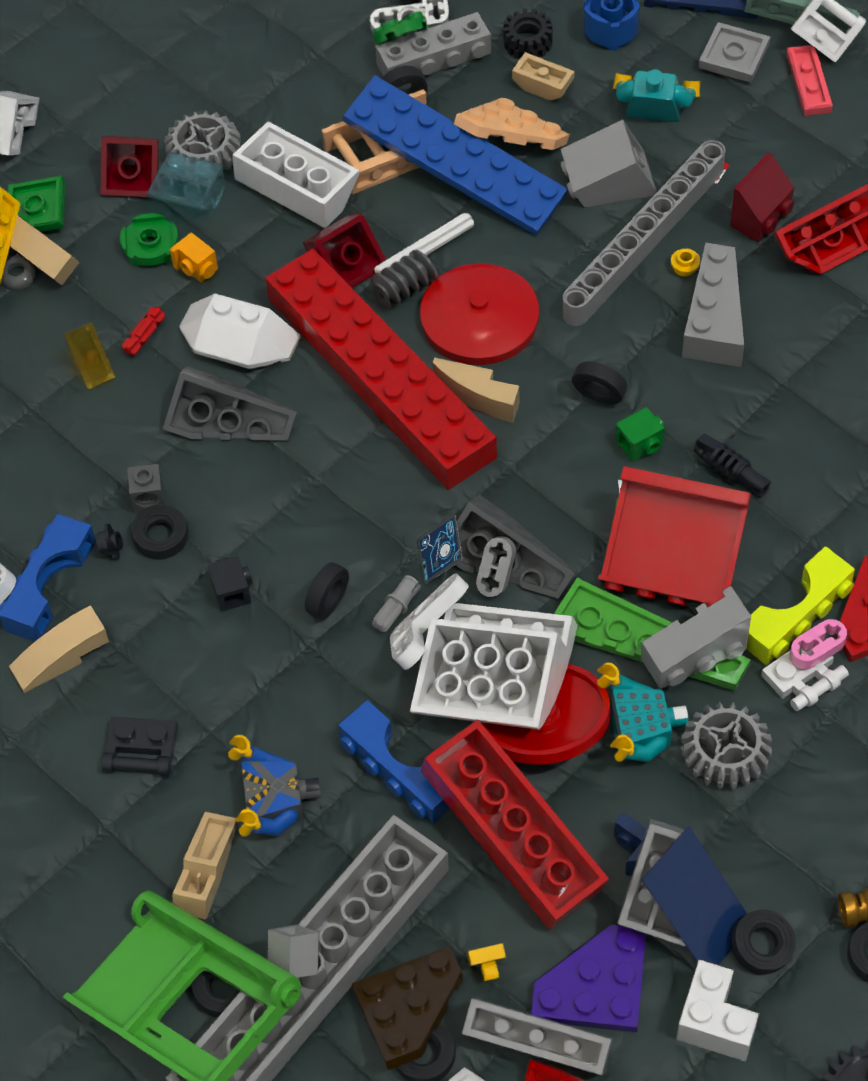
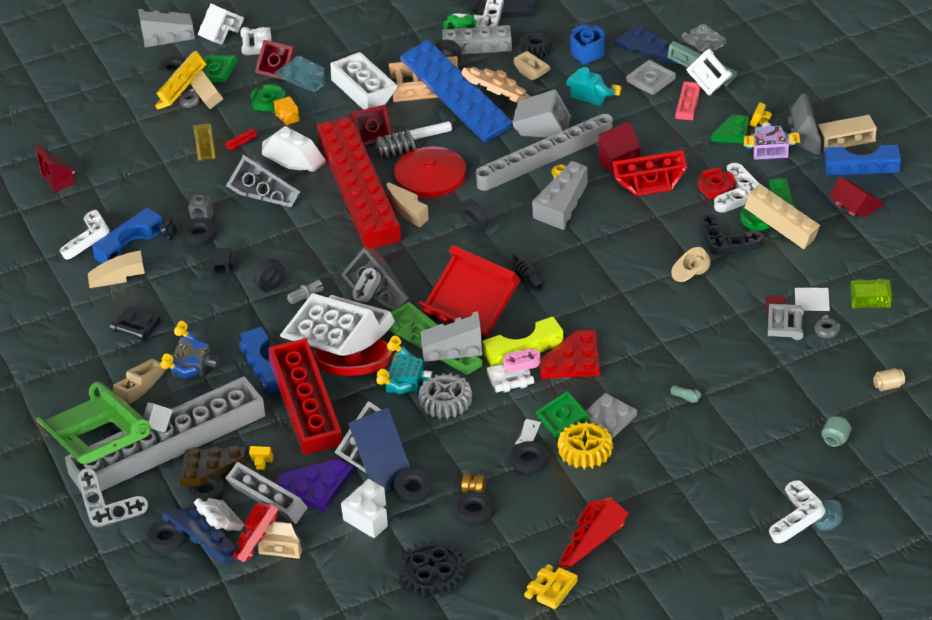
camera: 20 degrees right, 15 degrees down
light grey gear [164,111,241,181] -> none
white beam [390,573,469,670] -> none
sticker [418,514,462,585] -> none
green brick [615,407,665,462] -> none
none -> white plate [240,27,272,55]

